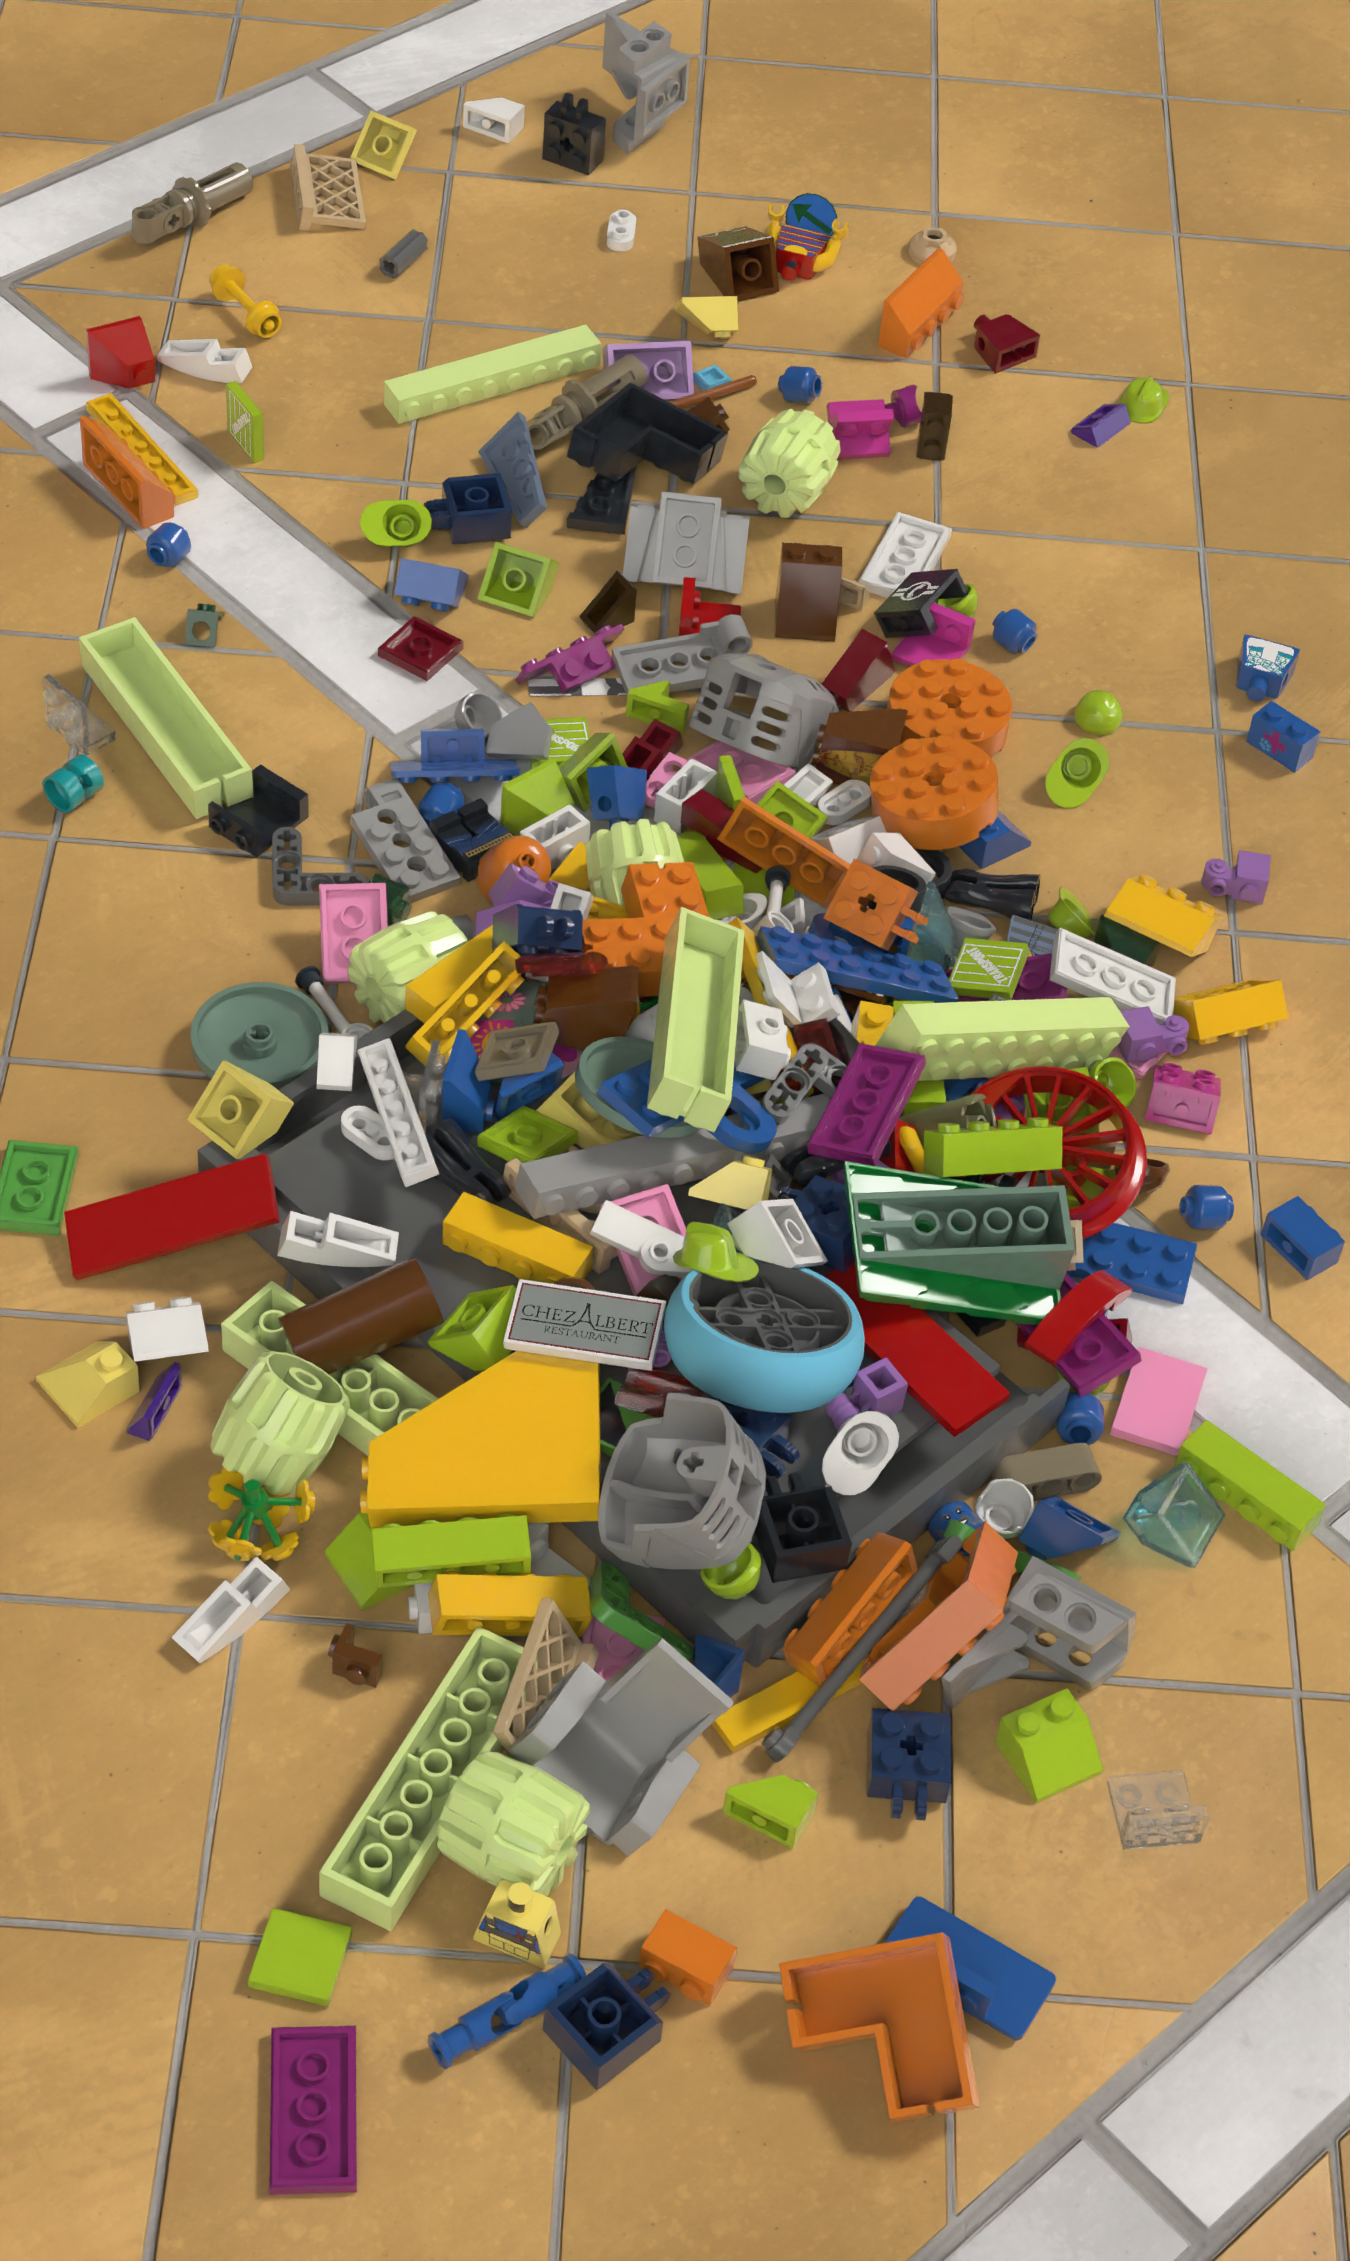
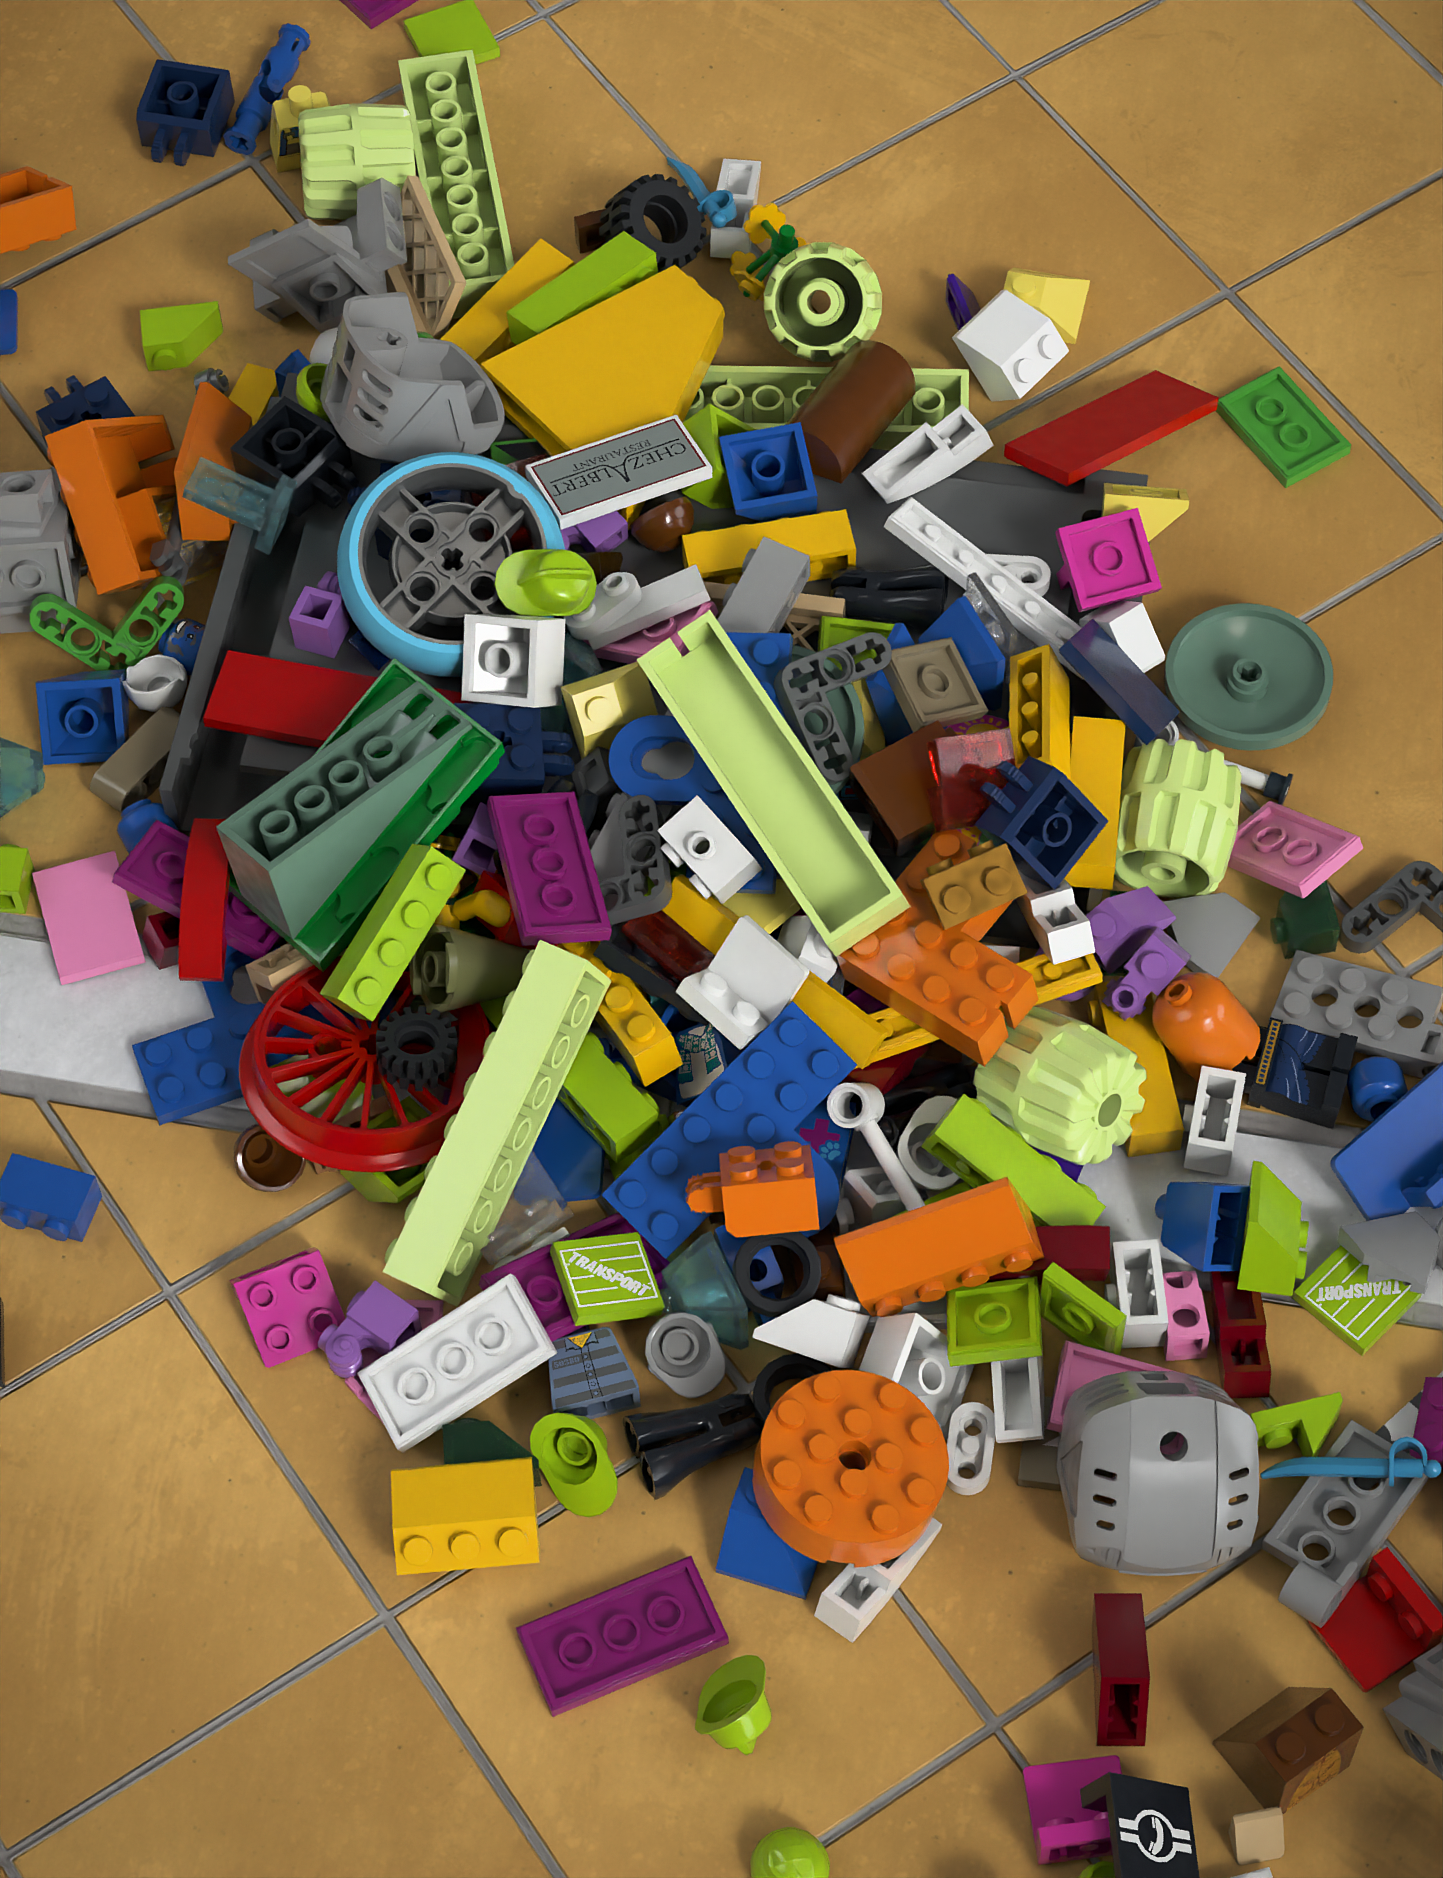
camera: 150 degrees right, 10 degrees up
lime slope [500,759,575,836] -> none
orange brick [638,1909,737,2006] -> none
reddish brown slope [811,709,908,787] -> none
white piece [822,1411,899,1495] -> none
orange brick [887,658,1012,757] -> none
lime piece [1088,1057,1136,1107] -> none
yellow slope [1173,979,1289,1045] -> none
blue head [1179,1185,1234,1230] -> none
medium lavender brick [1201,850,1271,904] -> none
none -> clear light blue bracket [182,457,298,555]
none -> black tyre [376,1006,457,1091]
none -> magenta tile [516,1556,729,1717]
none -> black tyre [599,174,706,273]
none -> dark azure sword [666,157,738,228]
none -> blue slope [719,422,818,522]
none -> dark grey beam [773,632,892,785]
none -> pearl gold bracket [920,839,1028,930]
none -> dark pink bracket [1055,508,1162,612]
none -> dark blue tile [1059,619,1180,745]
none -> dark azure sword [1260,1437,1442,1487]

